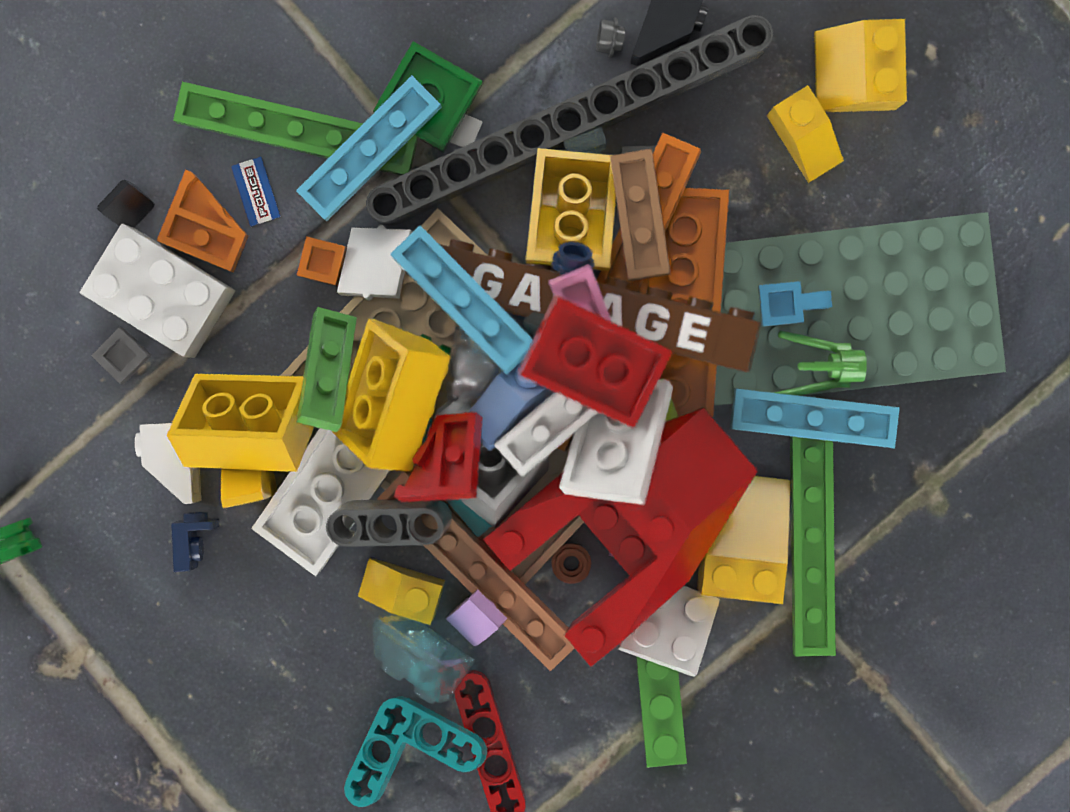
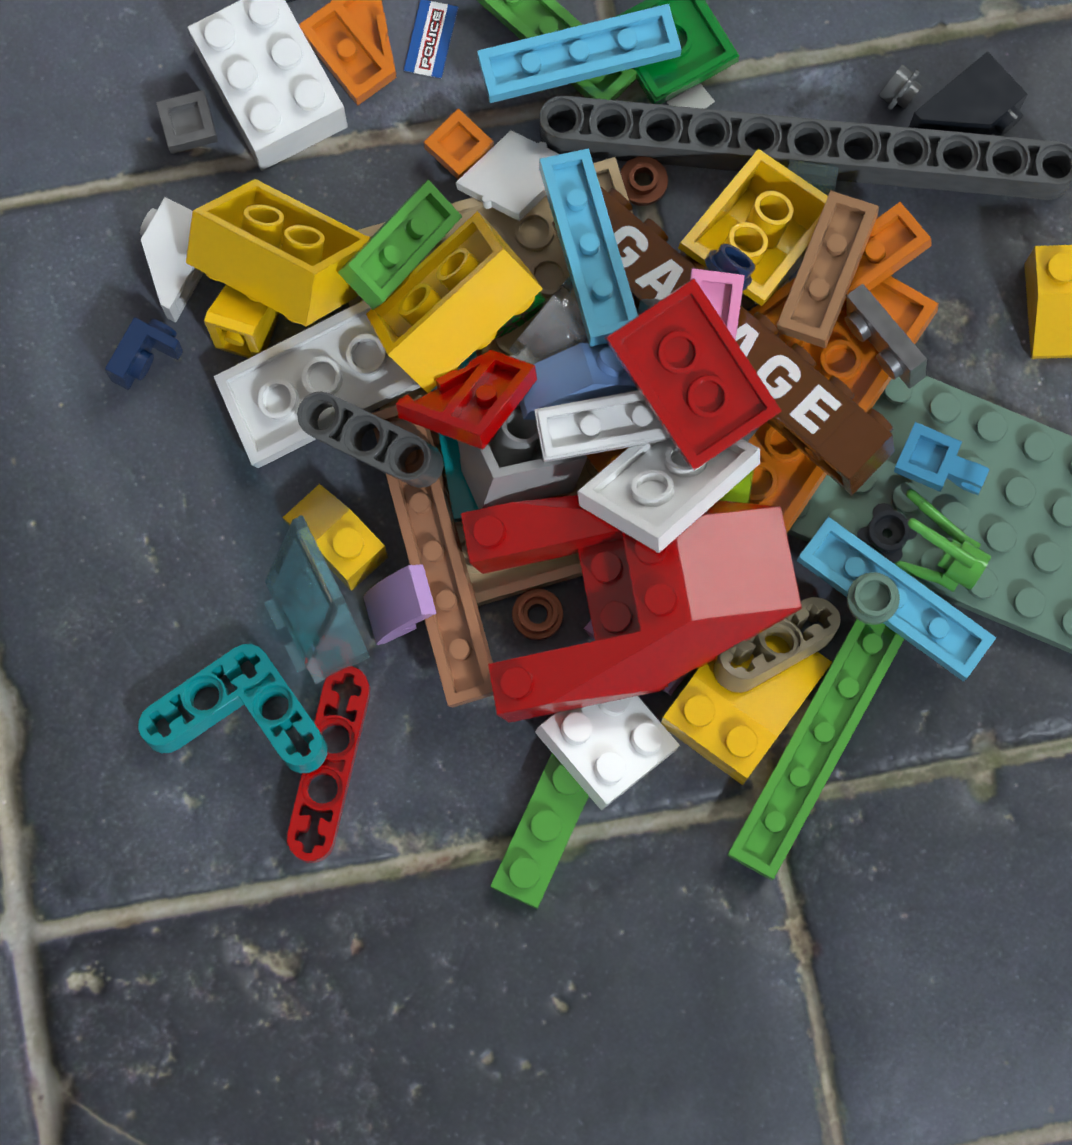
camera: 35 degrees right, 10 degrees down
none -> copper plate [620,156,668,206]
none -> dark tan beam [713,597,841,693]
none -> flat silver plate [845,284,927,389]
none -> sand green plate [847,572,900,625]
none -> black plate [857,503,917,563]

